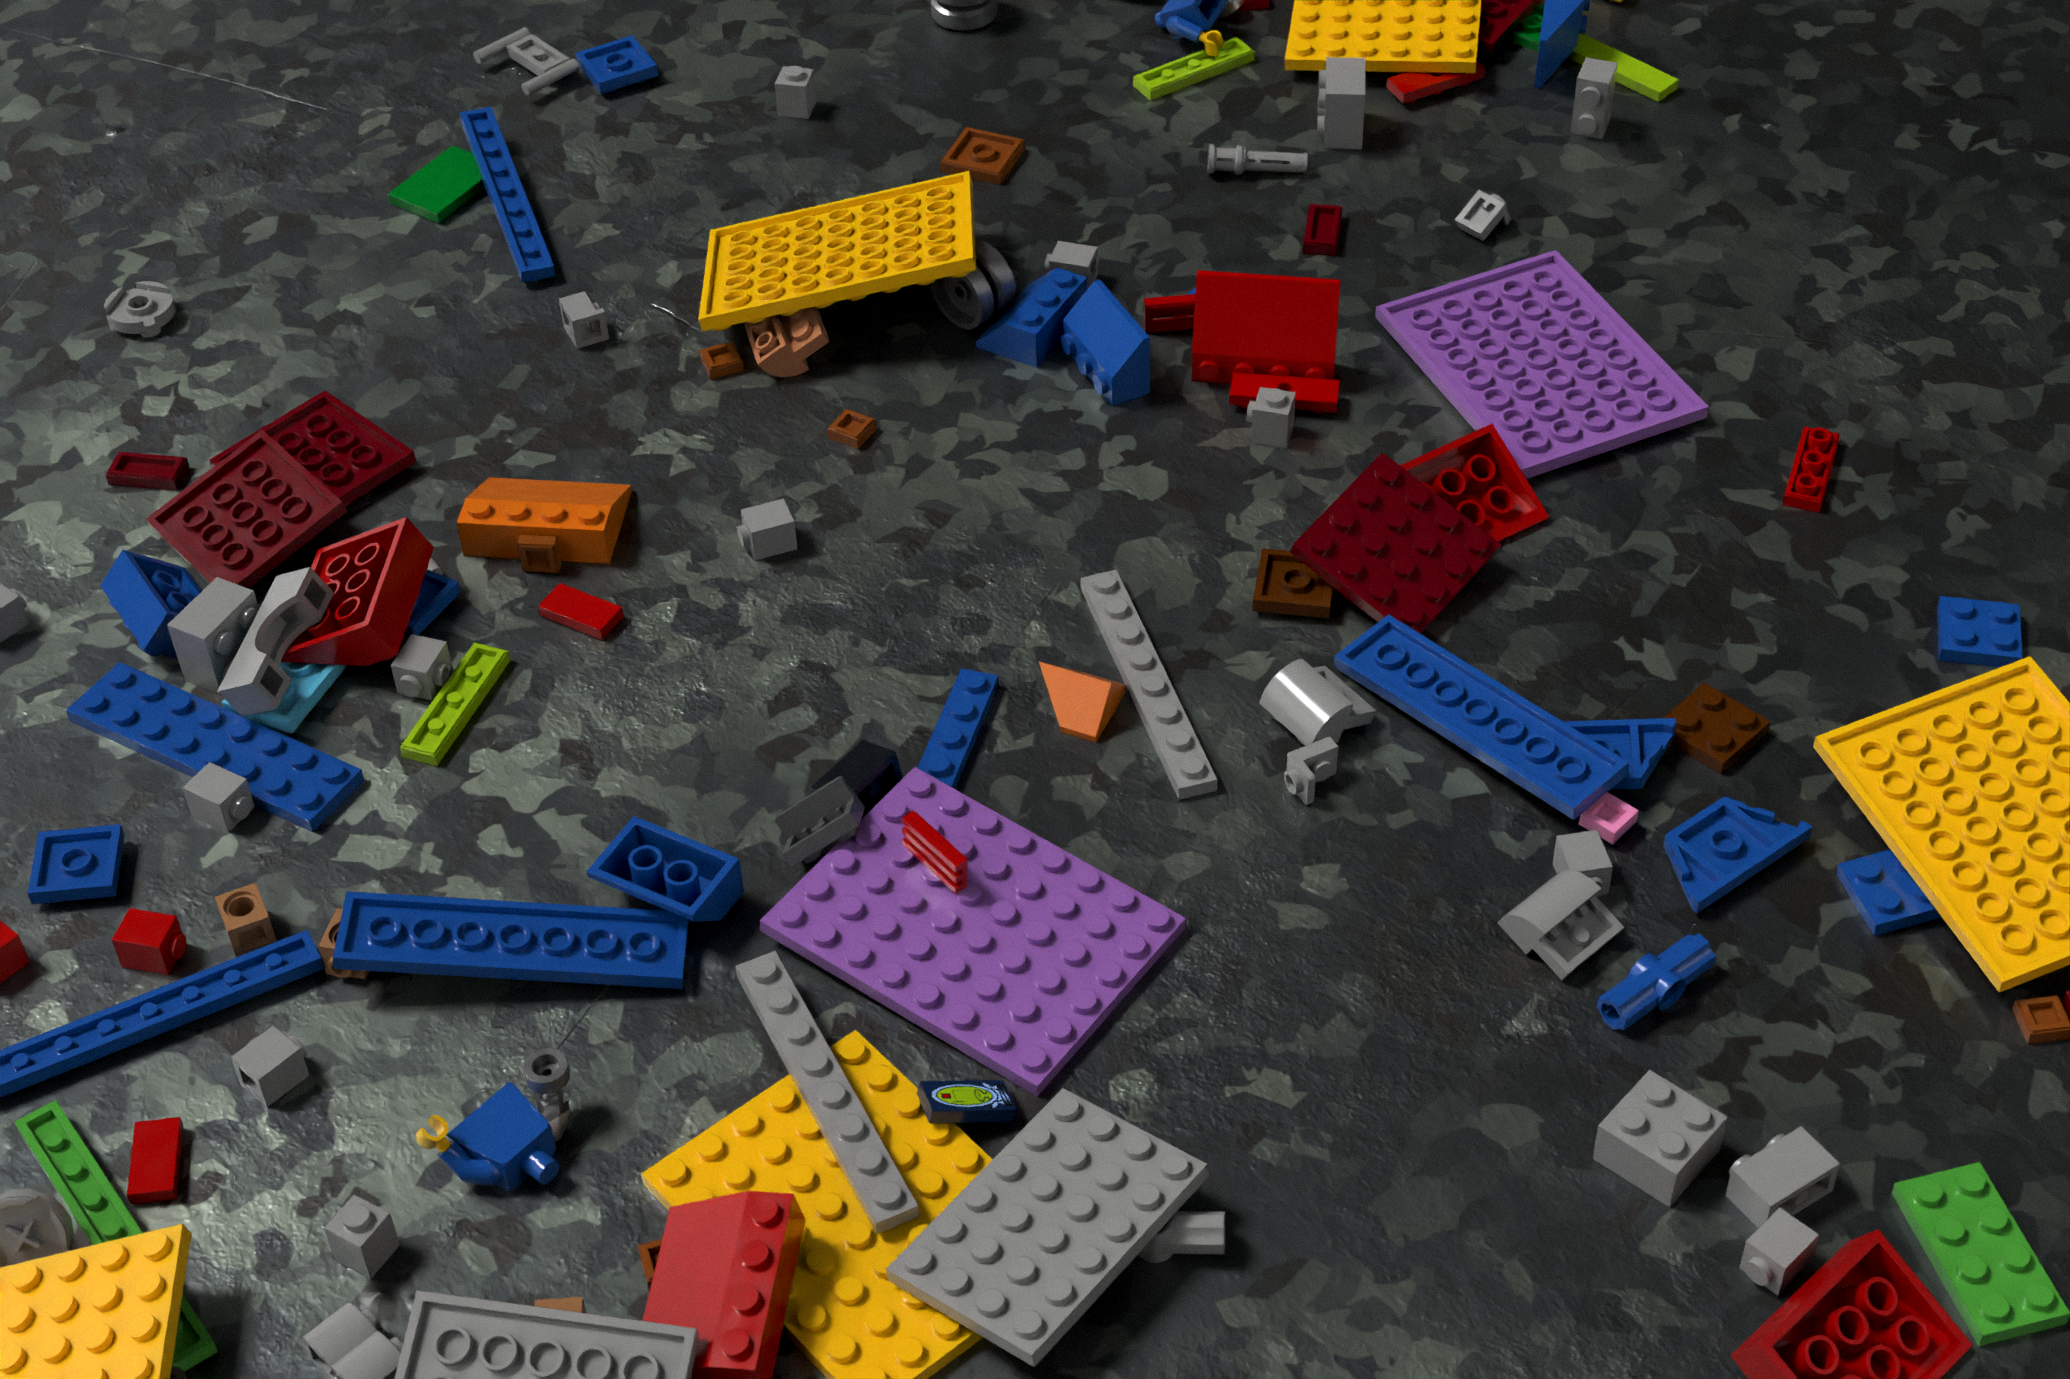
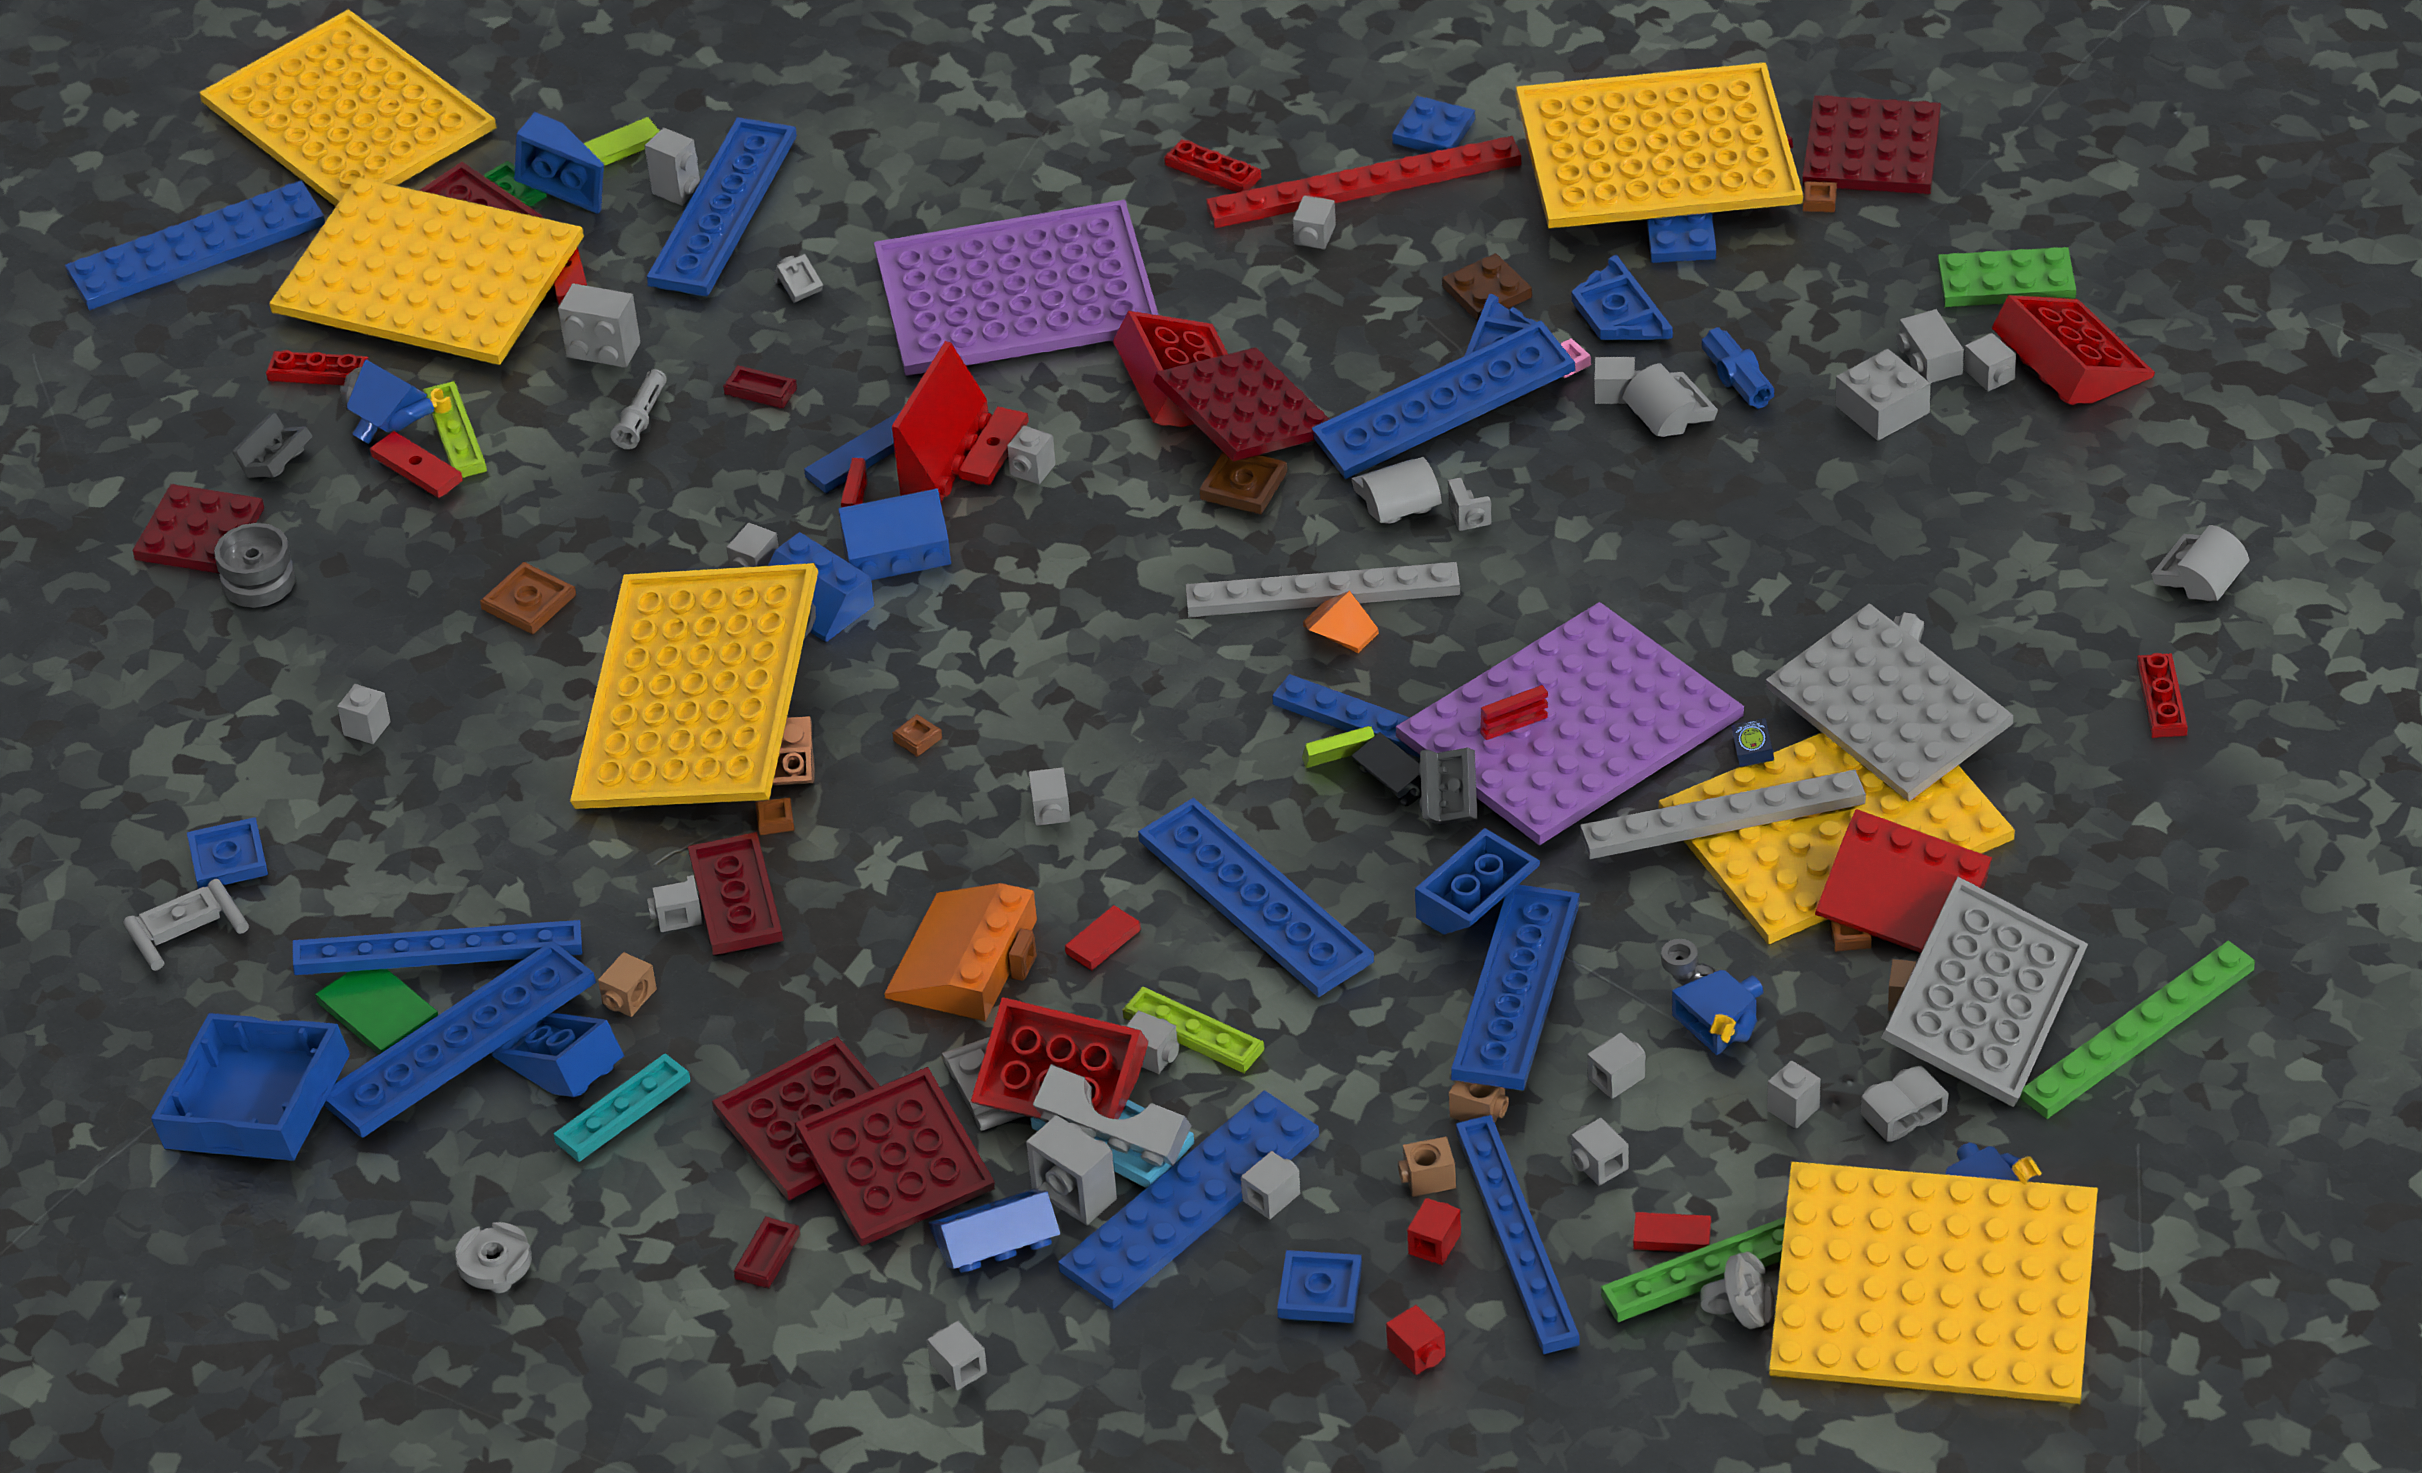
camera: 75 degrees left, 0 degrees up
none -> blue tile [151,1013,350,1161]
none -> blue plate [324,940,596,1138]
none -> red tile [370,431,463,498]
none -> blue slope [492,1013,624,1097]
none -> teal plate [553,1053,691,1162]
none -> medium nougat brick [598,952,657,1017]
none -> blue plate [647,117,797,297]
none -> dark red plate [688,832,783,955]
none -> blue plate [1138,798,1374,998]
none -> red plate [1206,136,1522,228]
none -> light grey brick [1293,196,1336,249]
none -> lime tile [1302,726,1375,768]
none -> light grey brick [1587,1032,1646,1099]

